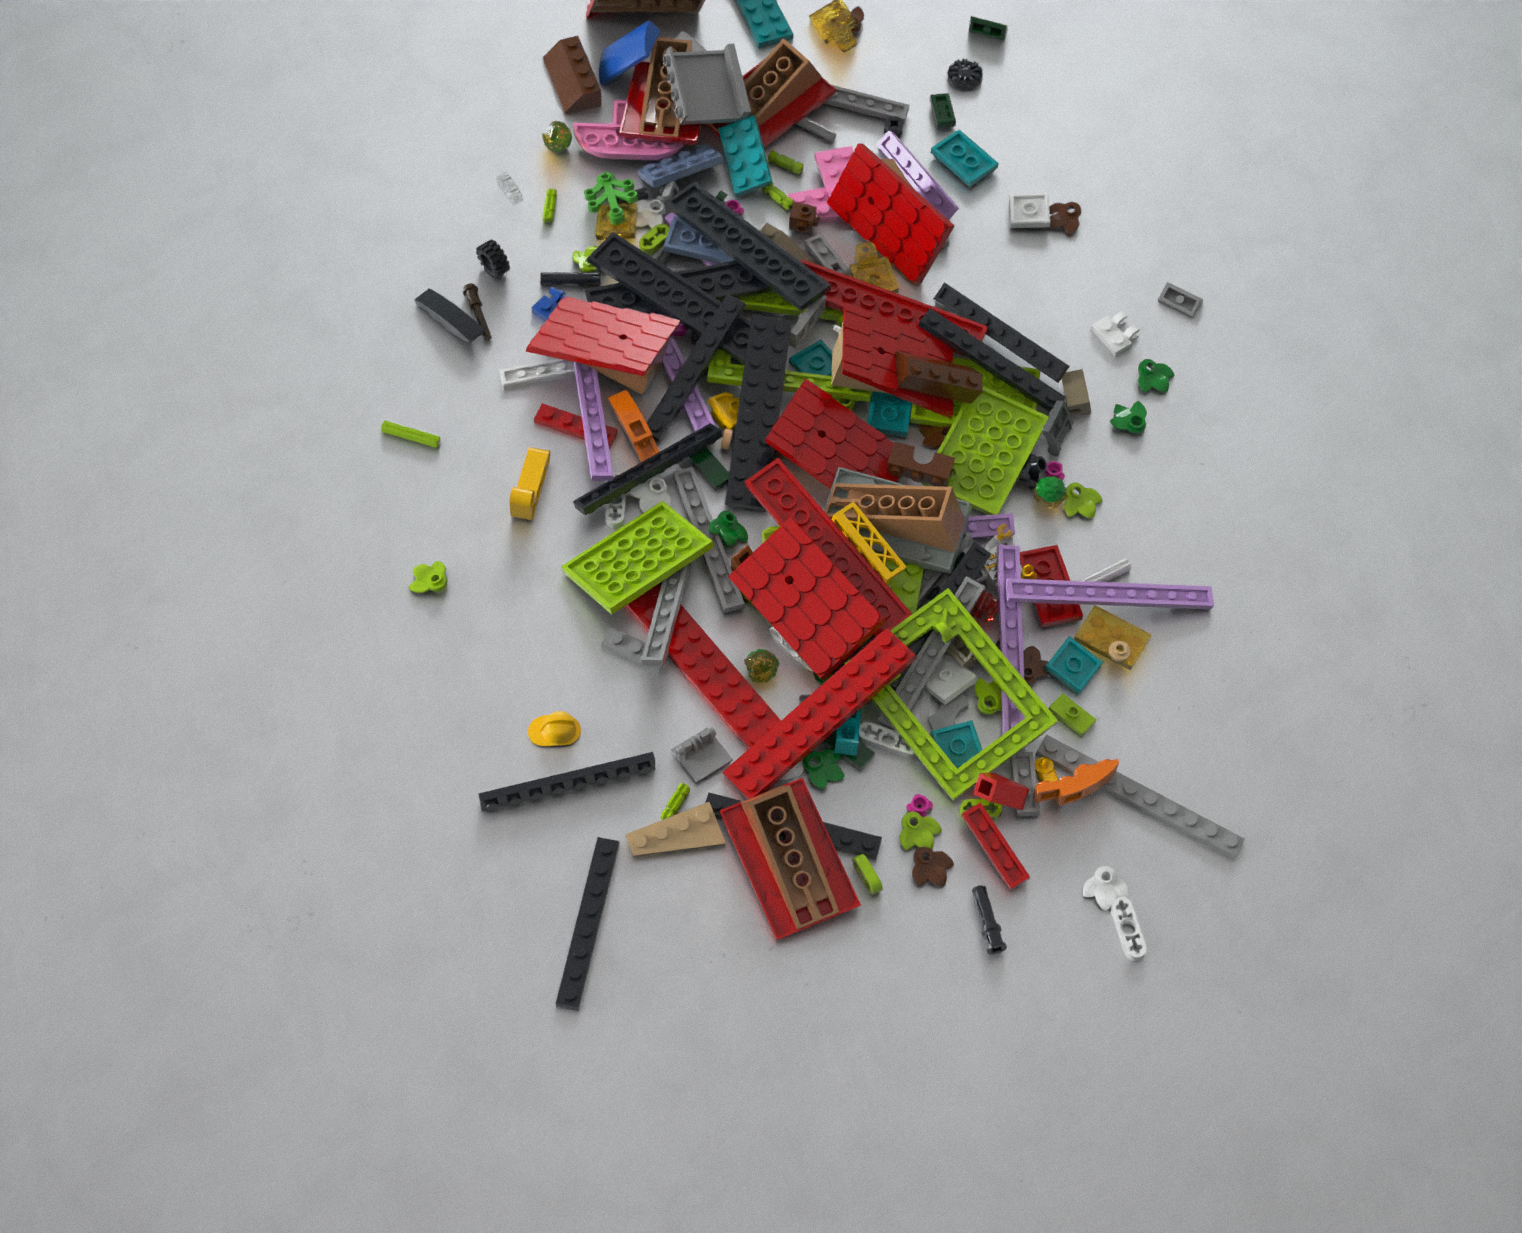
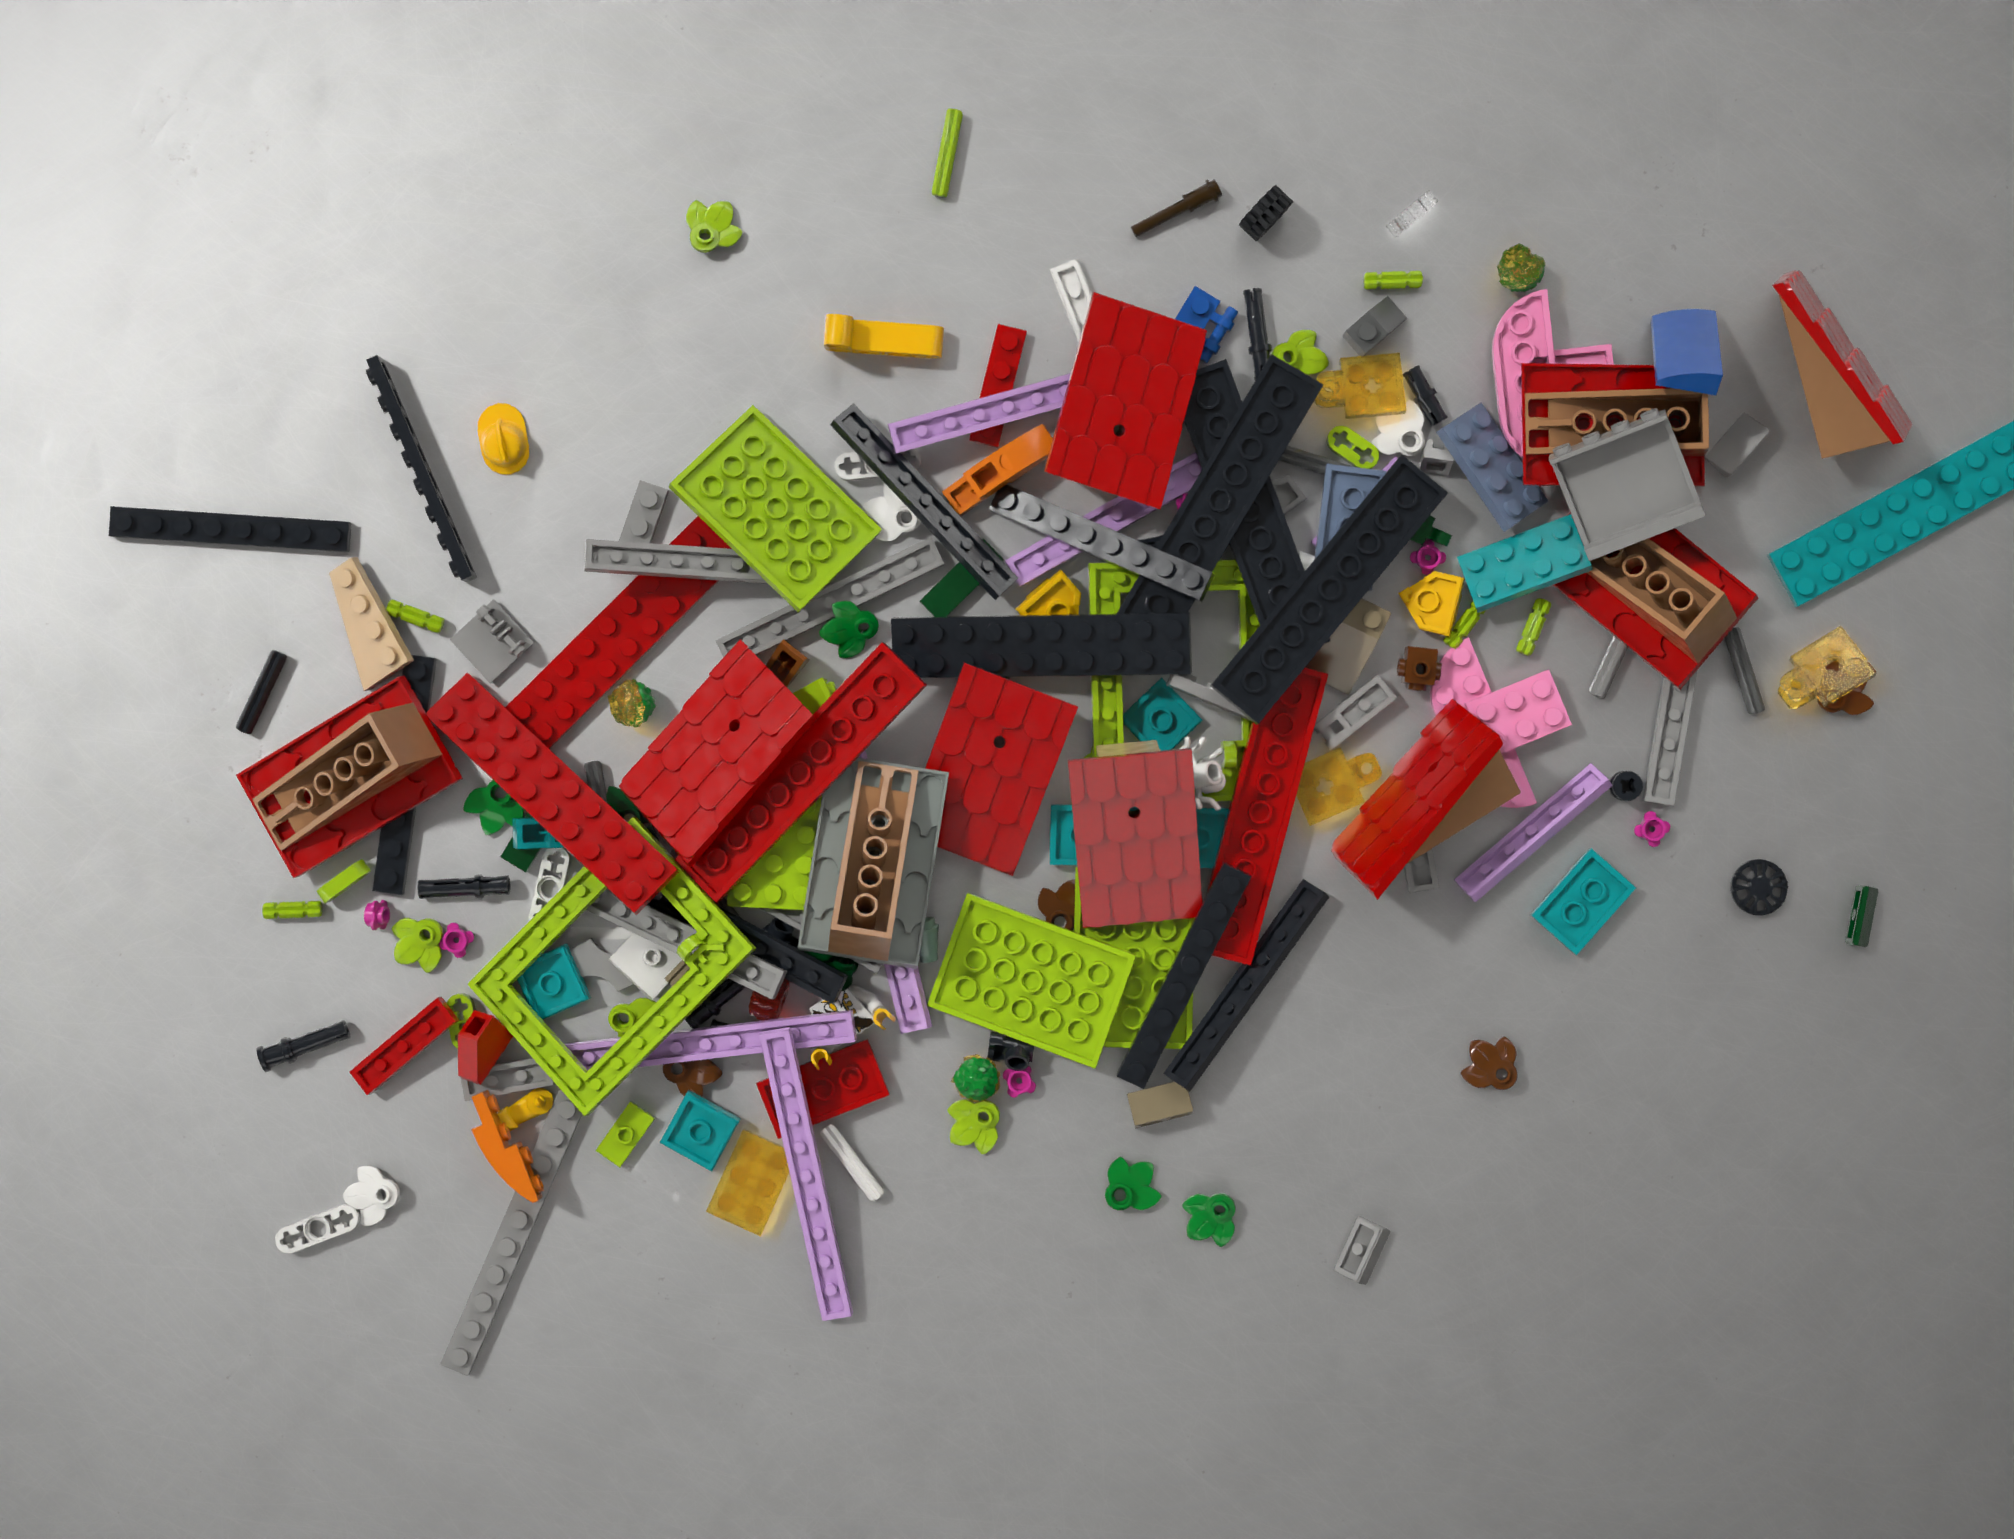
camera: 85 degrees right, 30 degrees up
black slope [414,288,485,343] -> none
reddish brown slope [543,35,602,114] -> none
bright green plant [584,172,638,225] -> none
light nougat tile [721,428,733,450] -> none
yellow fence [831,501,906,585] -> none
reddish brown arch [887,441,955,487] -> none
reddish brown slope [896,351,983,404] -> none
reddish brown plate [912,847,954,887] -> none
dark green plate [930,93,956,128] -> none
white plate [1009,193,1050,228] -> none
dark grey plate [1042,400,1074,456] -> none
white plate [1091,311,1140,356] -> none
tan plate [1109,641,1131,662] -> none
none -> black axle [236,650,287,734]
none -> lime axle [262,901,323,919]
none -> dark pink plate [364,900,390,931]
none -> black pin [417,874,511,899]
none -> dark grey slope [1342,296,1407,358]
none -> yellow plate [1398,571,1465,637]
none -> dark pink plate [1634,811,1670,847]
none -> dark grey axle [1725,627,1765,714]

